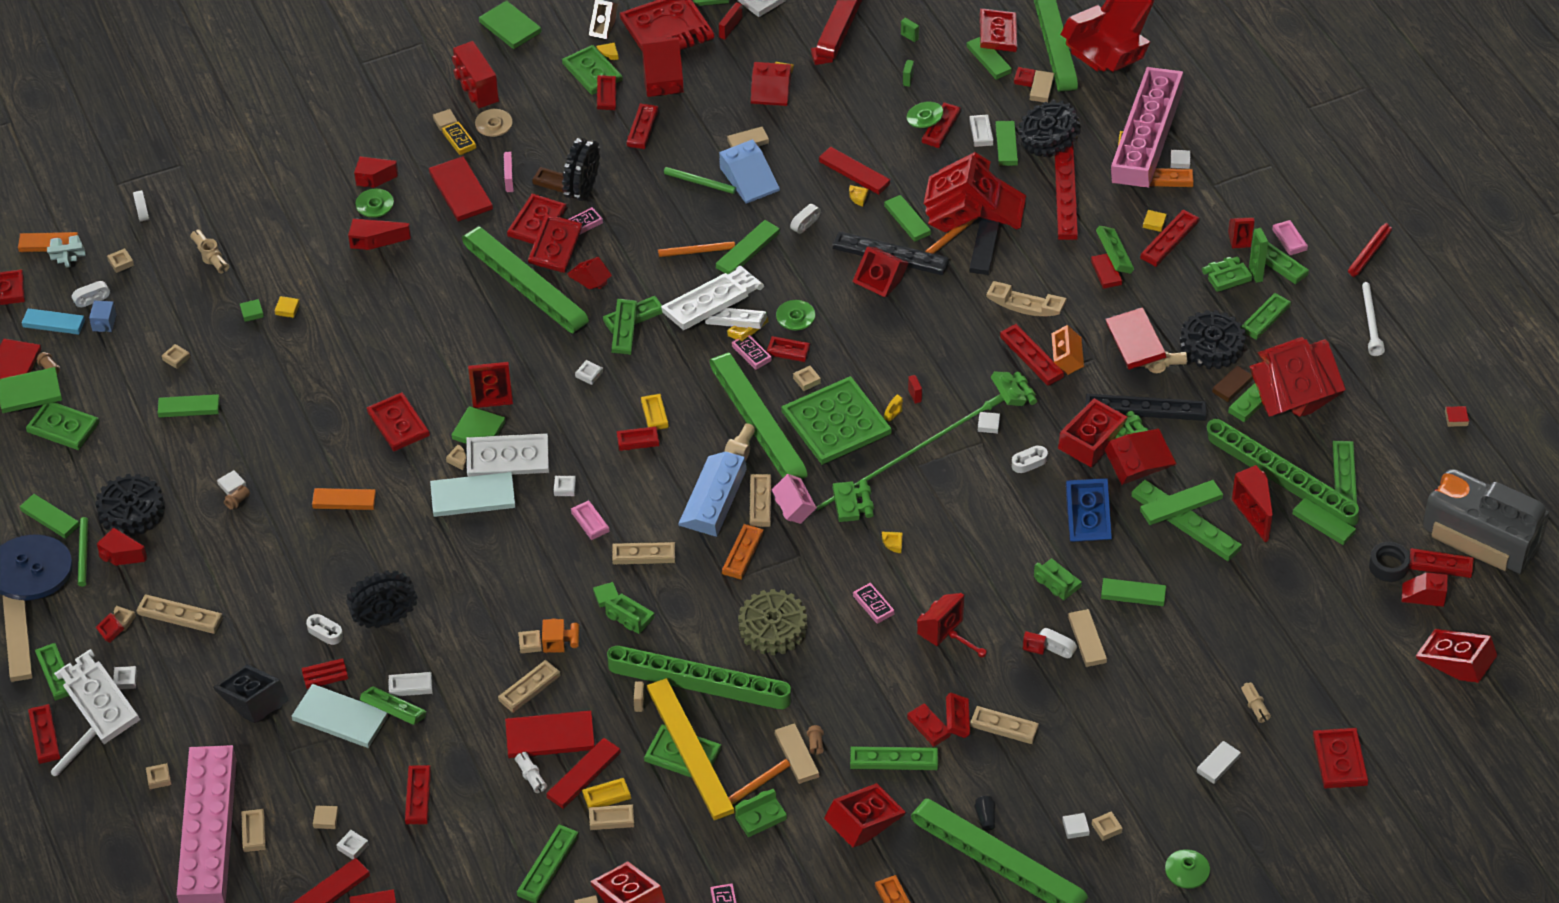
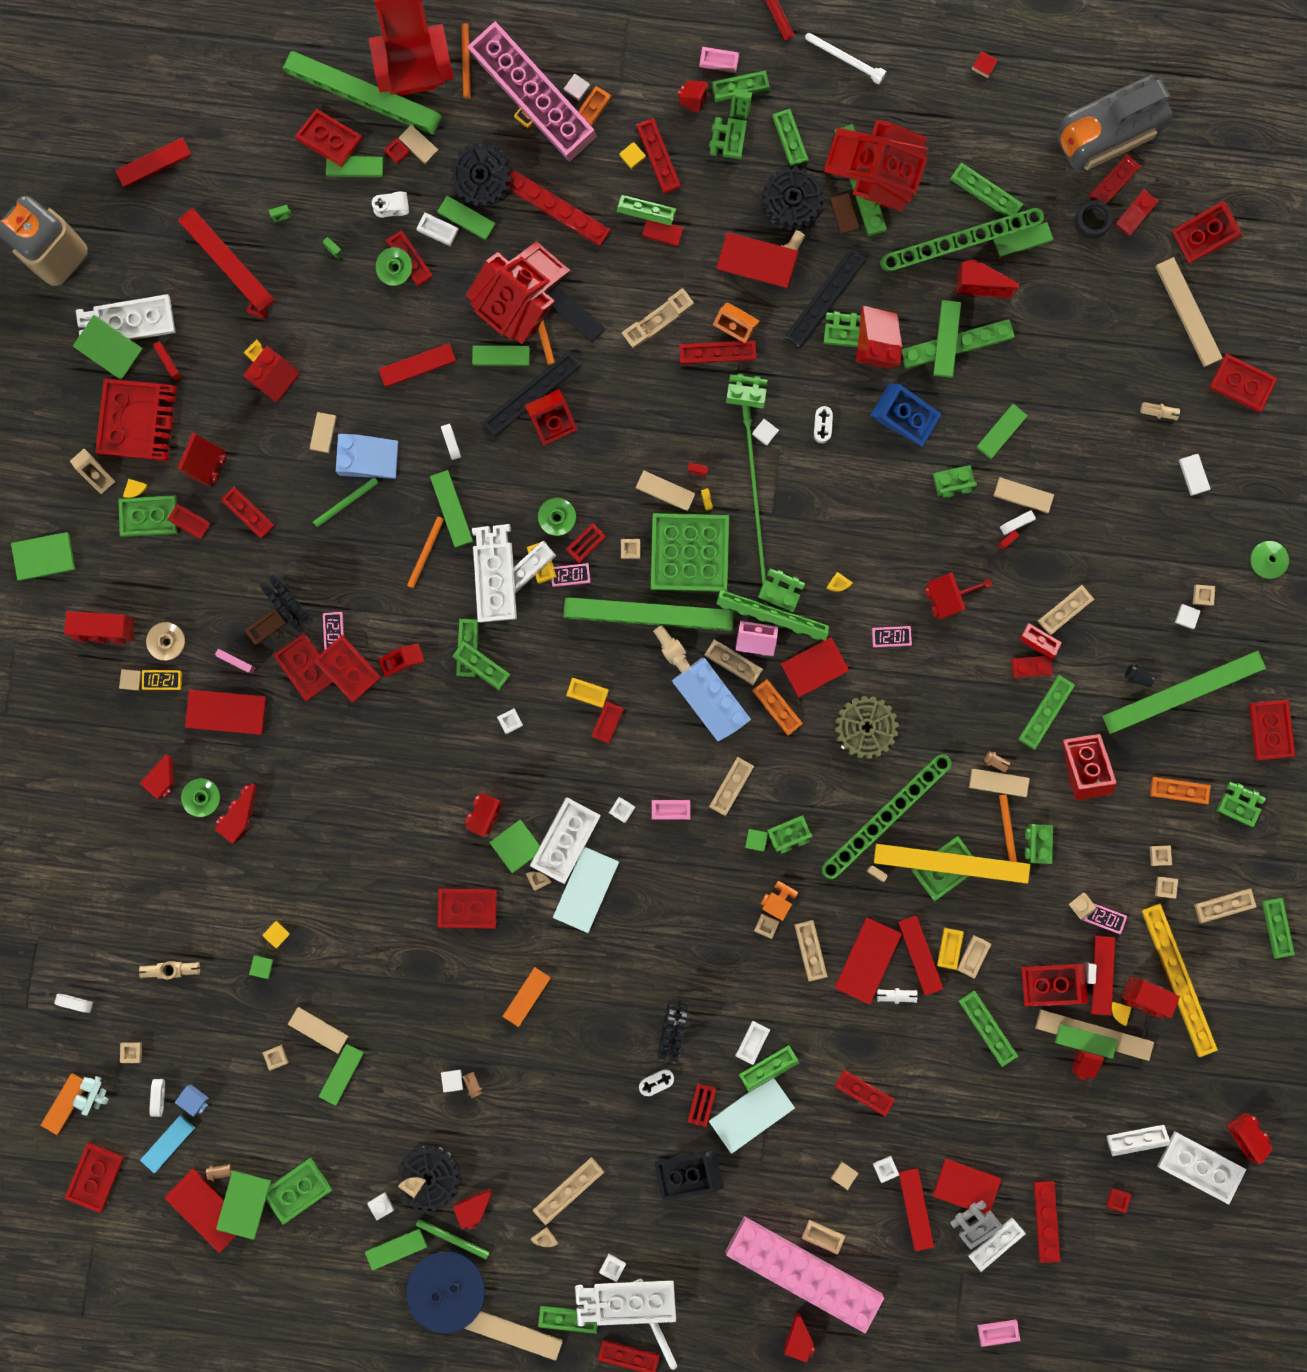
camera: 60 degrees left, 35 degrees up
red tile [96,613,125,643] -> none
tan tile [146,763,171,789] -> none
bright green beam [462,226,589,333] -> none
yellow tile [849,185,868,207] -> none
red slope [1058,398,1128,467] -> none
none -> tan tile [288,1007,349,1054]
none -> white plate [367,1192,395,1220]
none -> white piece [372,192,409,218]
none -> tan tile [398,1177,426,1198]
none -> orange bar [461,23,471,99]
none -> tan tile [636,470,695,512]
none -> bright green plate [717,590,829,641]
none -> red tile [780,637,849,698]
none -> red slope [783,1312,815,1363]
none -> tan plate [1069,893,1097,920]
none -> tan tile [1155,257,1222,367]

